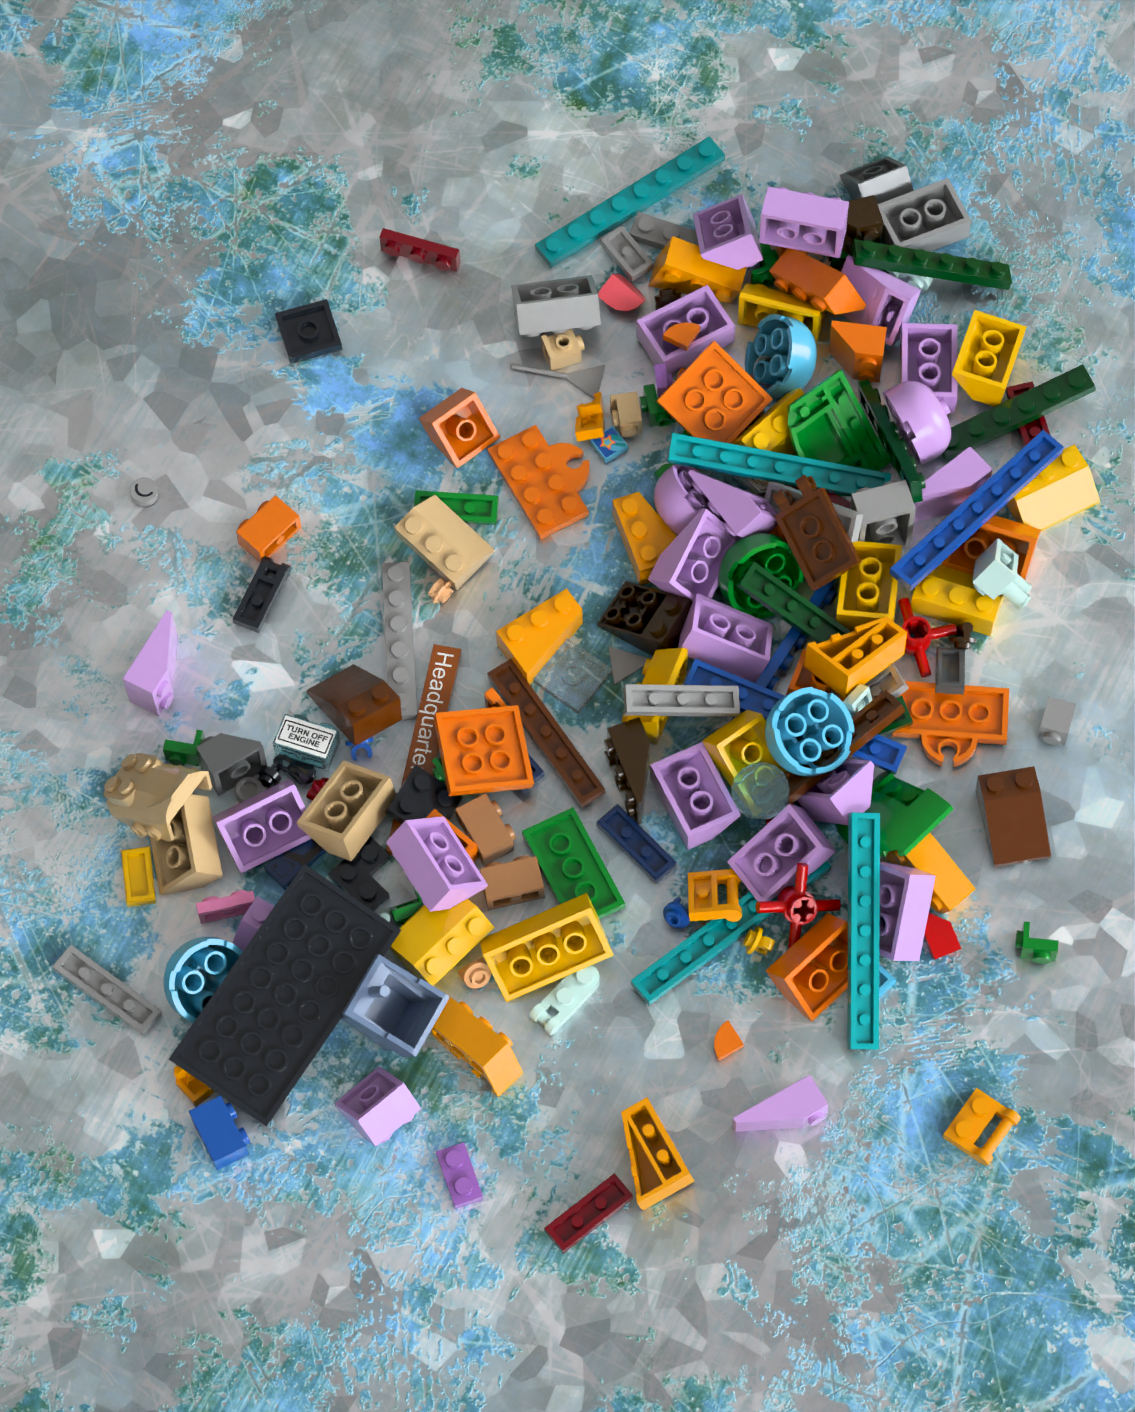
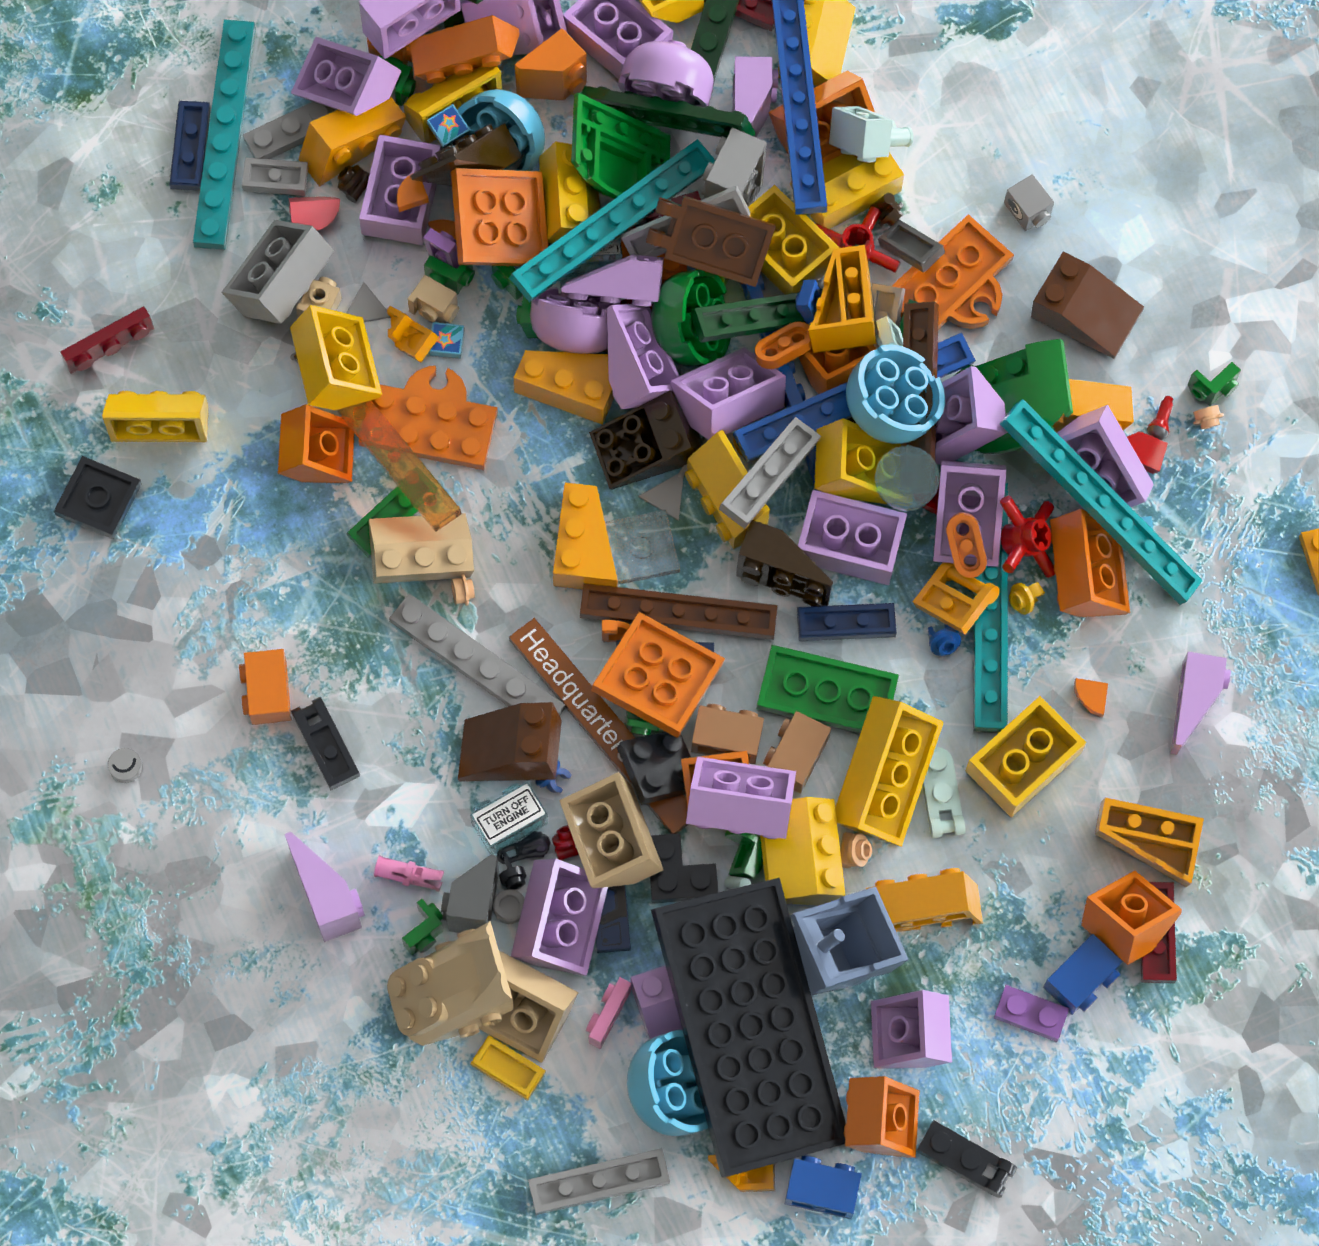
camera: 55 degrees left, 5 degrees up
none -> yellow slope [102,391,209,442]
none -> dark blue tile [169,101,211,191]
none -> yellow slope [290,305,382,410]
none -> clear orange tile [294,354,462,532]
none -> bright pink pin [374,855,444,892]
none -> dark brown slope [410,123,522,186]
none -> tile [427,104,470,148]
none -> orange plate [755,322,812,369]
none -> blue plate [796,279,822,325]
none -> orange slope [844,1076,920,1158]
none -> black plate [916,1120,1017,1198]
none -> orange plate [946,512,987,578]
none -> yellow brick [965,696,1087,818]
none -> blue brick [1043,934,1123,1015]
none -> orange slope [1081,870,1182,965]
none -> red piece [1147,396,1173,440]
none -> light nougat plate [1193,405,1224,430]

